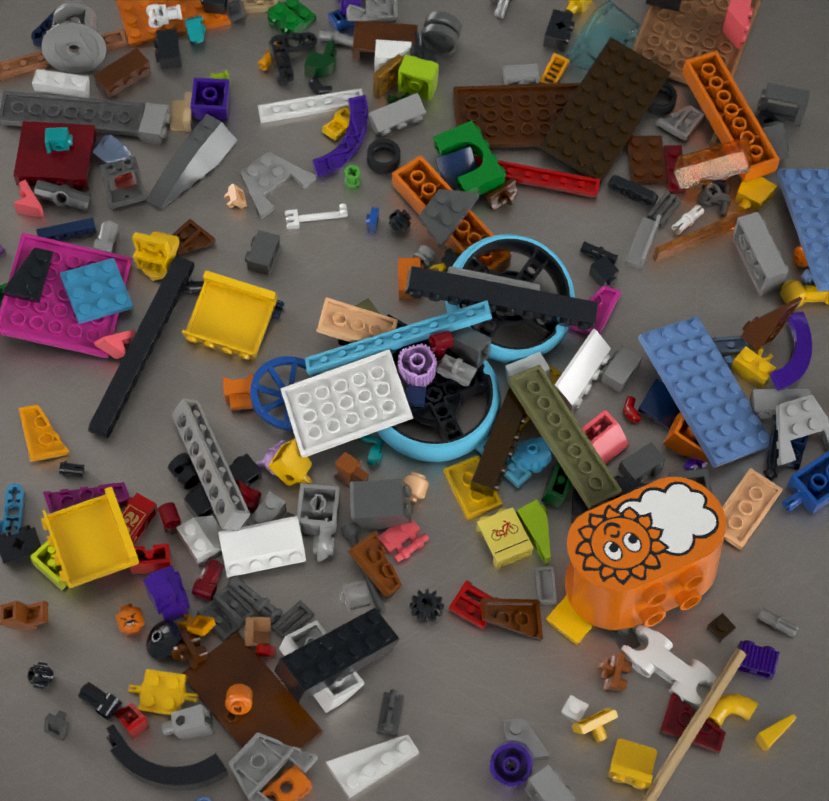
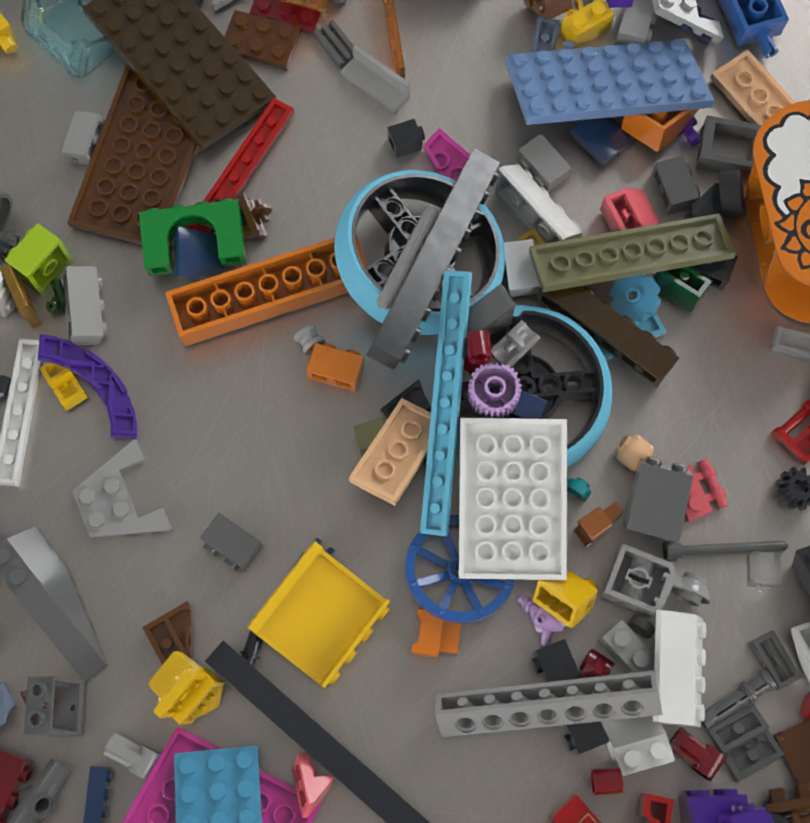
camera: 70 degrees left, 10 degrees up
black wheel [167,452,200,490] -> none
light orange plate [177,614,216,636] -> none
light nougat tile [224,184,247,209] -> none
medium nougat panel [245,617,271,646] -> none
white hinge [285,204,348,229] -> none
bright green bush [344,165,361,188] -> none
dark orange wing [348,531,402,598] -> none
blue plate [366,207,379,233] -> none
black tyre [367,139,400,174] -> none
black gear [388,209,411,232] -> none
dark grey wing [419,189,479,249] -> none
black piece [430,248,458,272] -> none
yellow tile [443,455,503,521] -> none
light yellow panel [476,507,534,570] -> none
lime slope [516,499,551,565] -> none
light orange slope [539,53,570,84] -> none
black brick [543,9,575,51] -> none
black pin [580,241,618,265] -> none
black beam [607,175,659,207] -> none
red arm [623,396,641,423] -> none
white pin [672,205,704,235] -> none
black wheel [763,414,779,481] -> none

